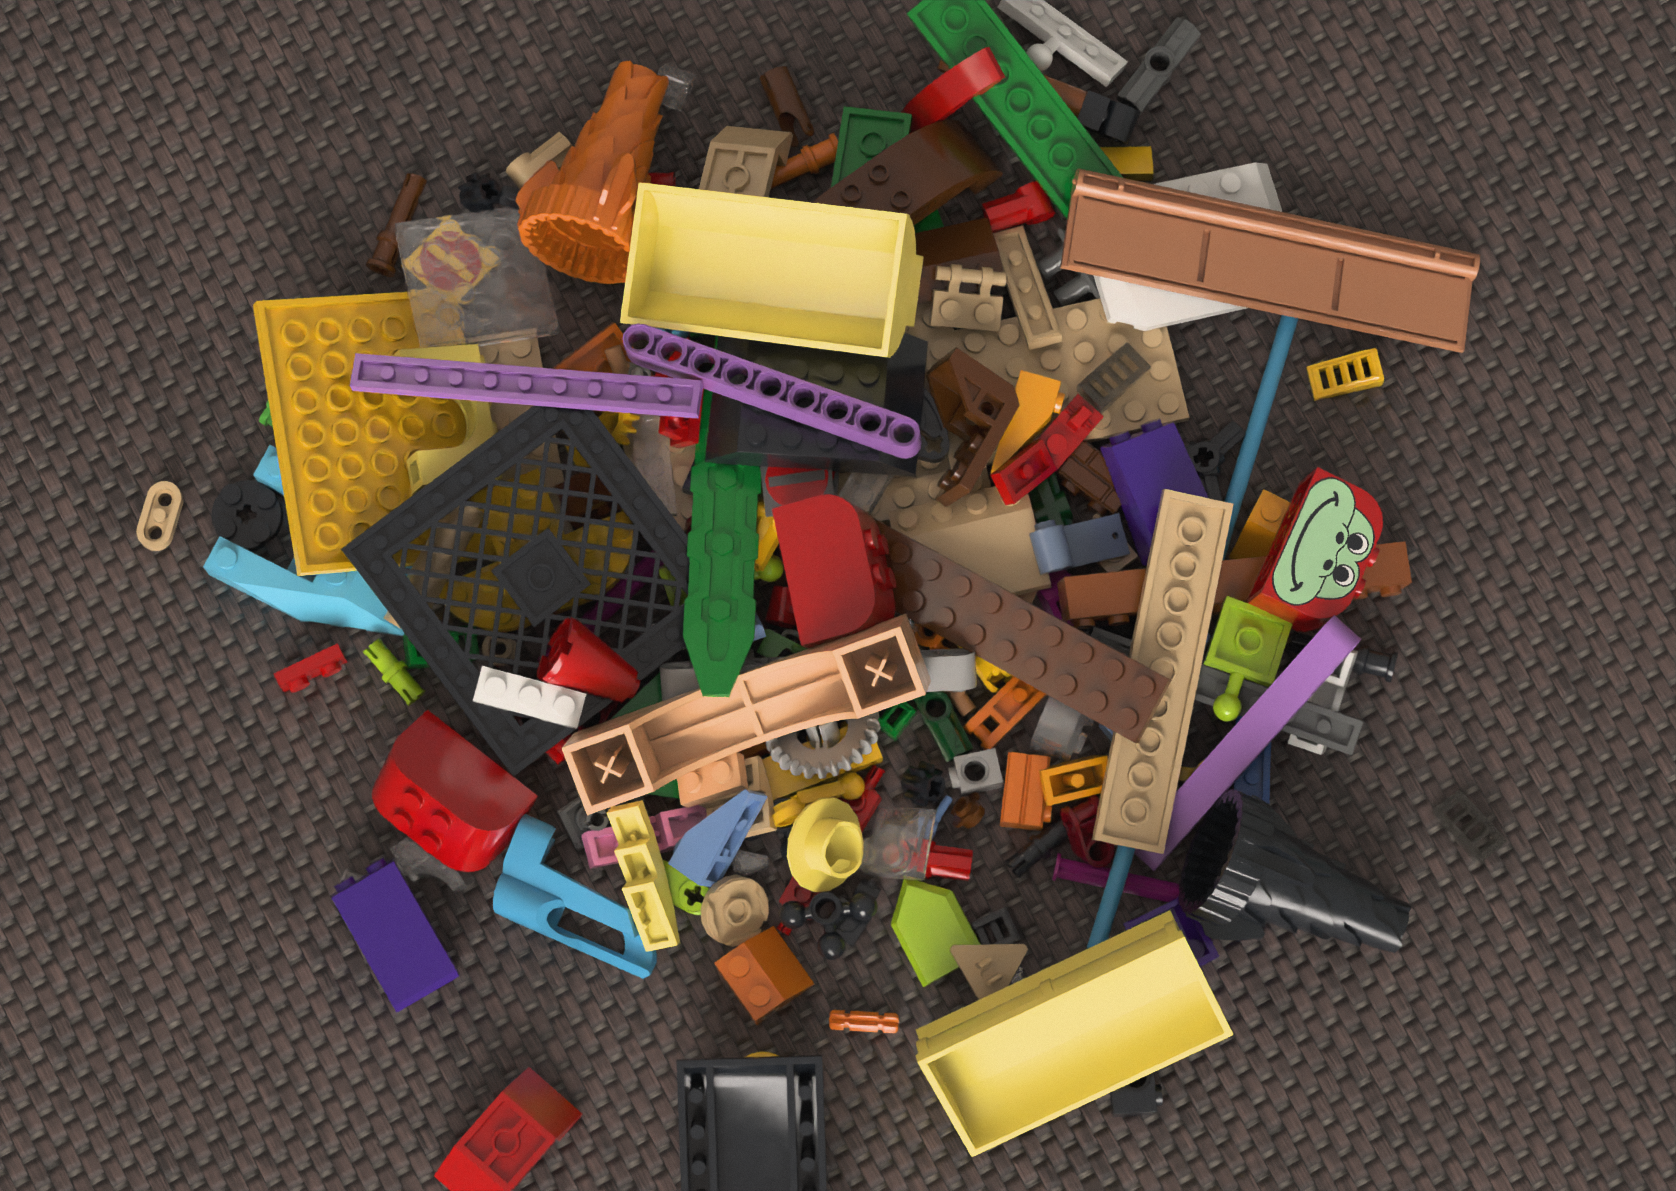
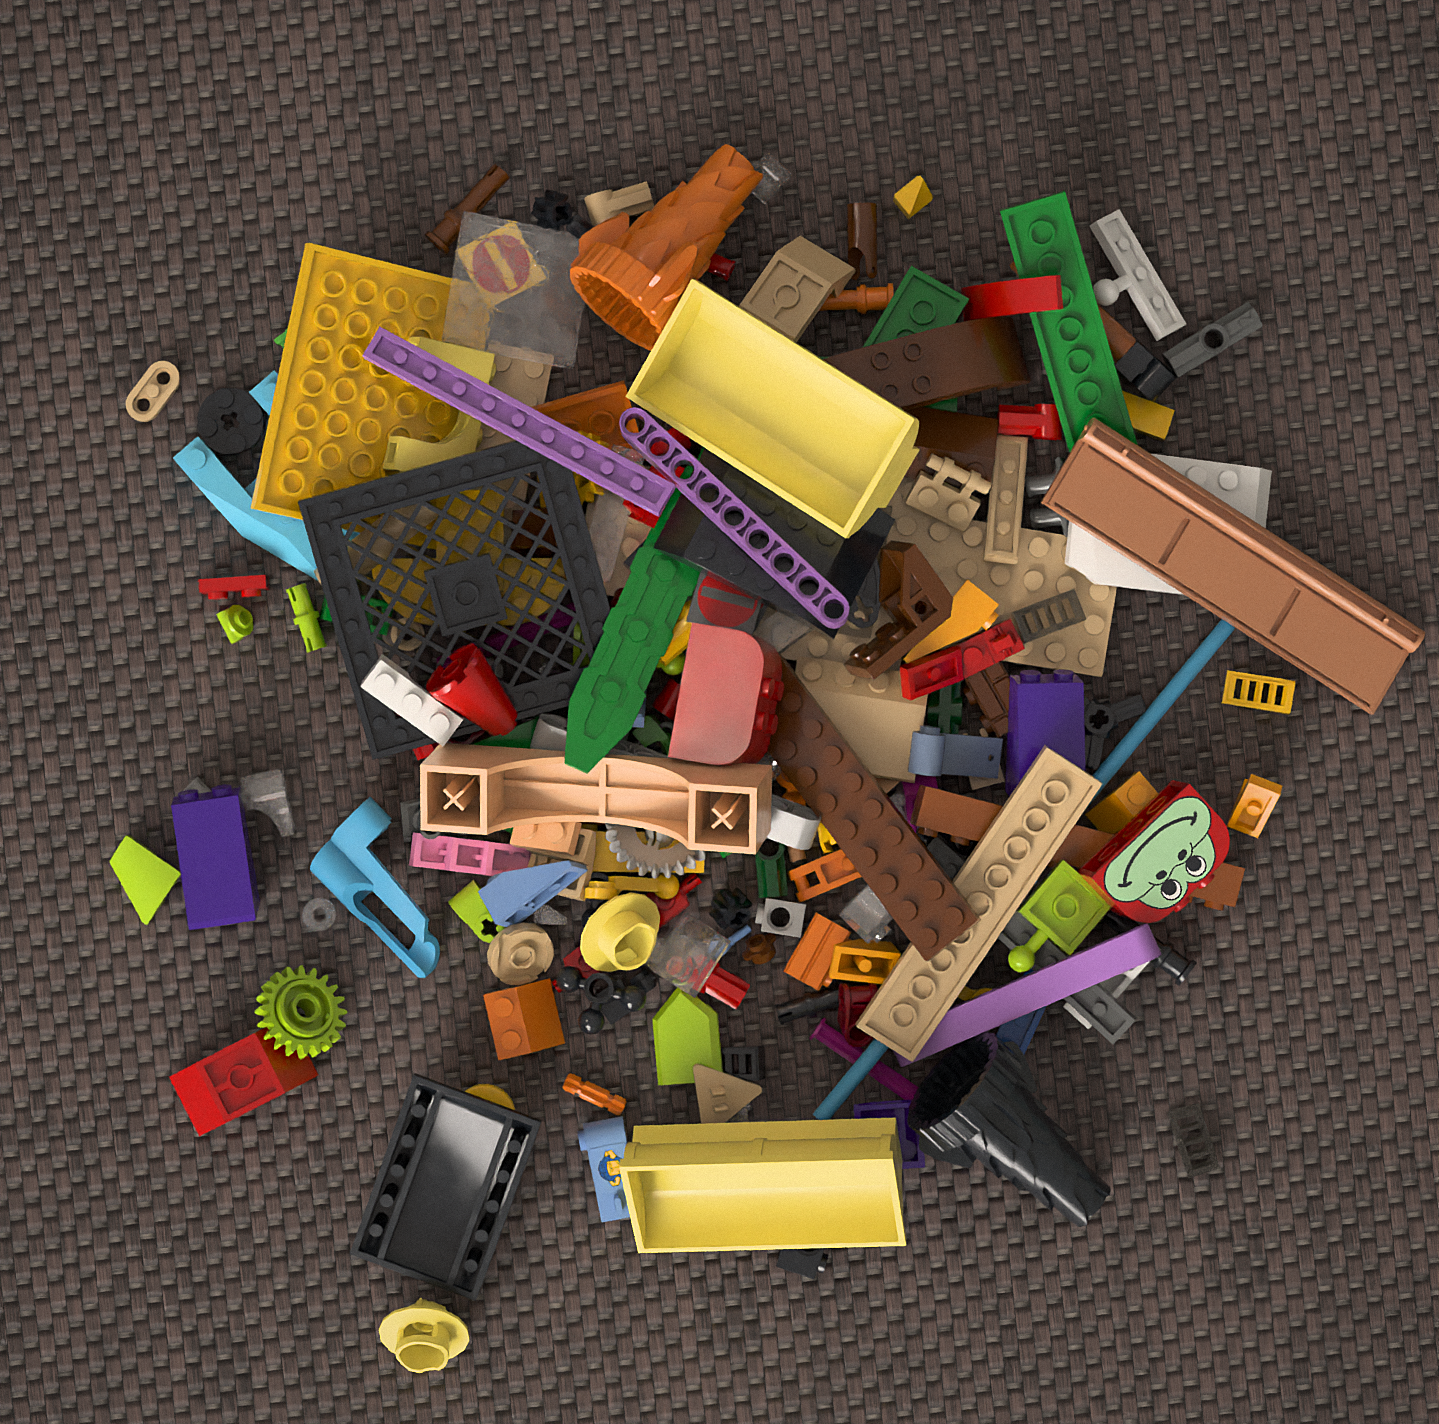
camera: 20 degrees right, 10 degrees up
red brick [372,710,538,872] -> none
medium nougat arm [604,344,651,376] -> none
light yellow slope [607,800,680,952] -> none
none -> lime slope [110,835,181,925]
none -> lime plate [216,605,253,644]
none -> lime gear [255,965,347,1059]
none -> clear plate [302,898,336,931]
none -> medium blue door [577,1116,630,1222]
none -> yellow slope [893,176,933,219]
none -> light orange slope [1227,774,1282,838]

